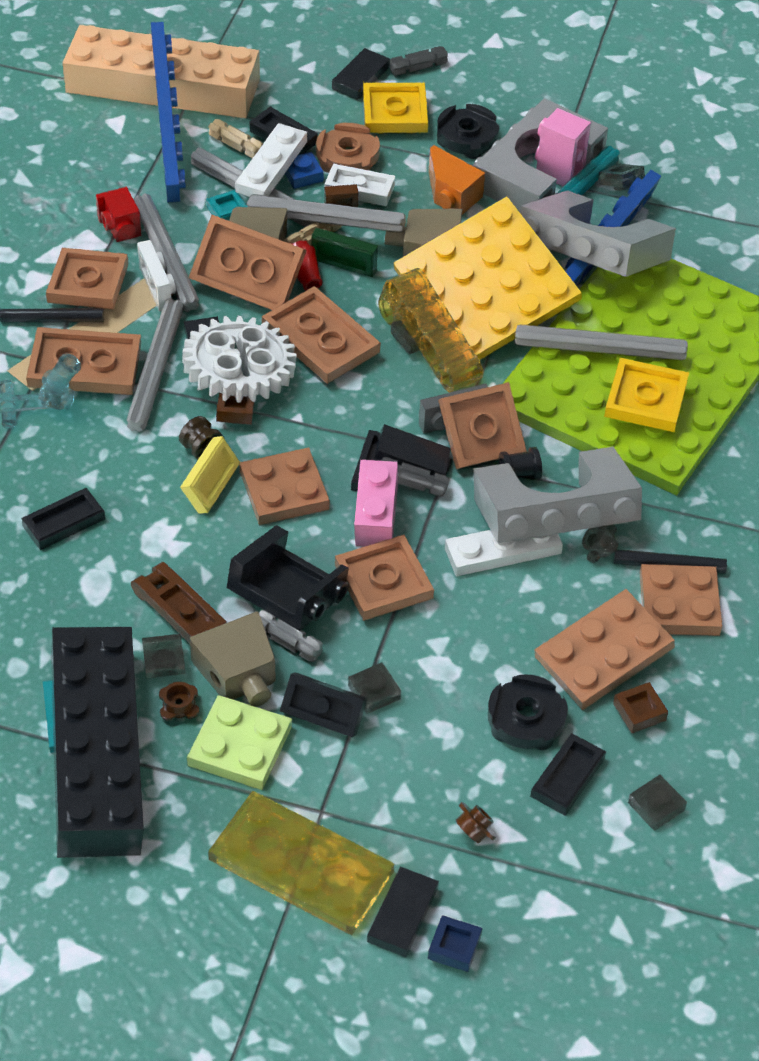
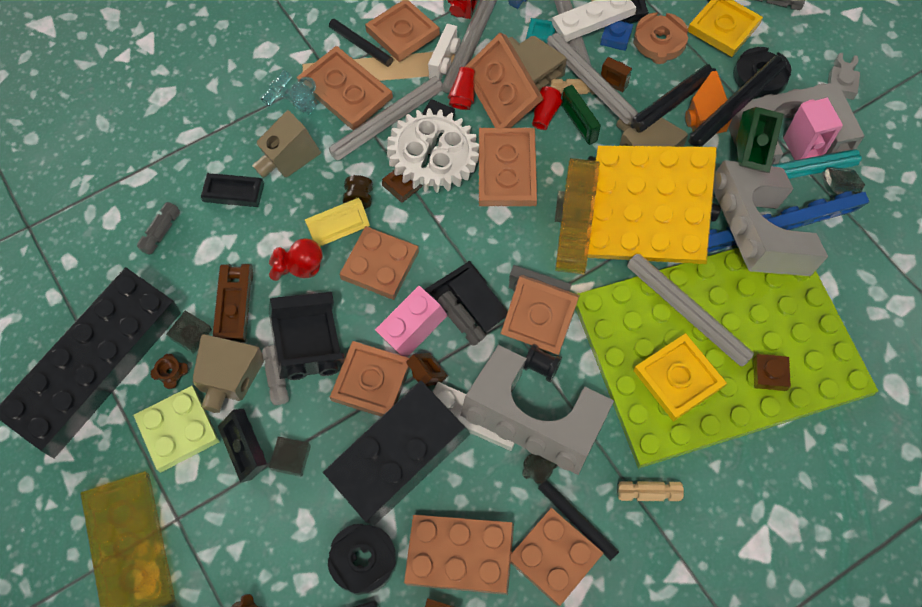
camera: 45 degrees right, 15 degrees up
white plate [324,164,395,206] -> none
none -> dark grey axle [137,202,180,255]
none -> dark tan torso [252,110,321,178]
none -> red piece [269,238,323,281]
none -> black brick [323,380,470,526]
none -> reddish brown plate [406,353,448,386]
none -> red cone [448,67,475,110]
none -> tan axle [617,481,684,501]
none -> black axle [631,64,716,132]
none -> black axle [688,55,787,147]
none -> dark green slope [736,107,784,173]
none -> reddish brown plate [753,354,791,391]
none -> light grey plate [828,53,860,100]

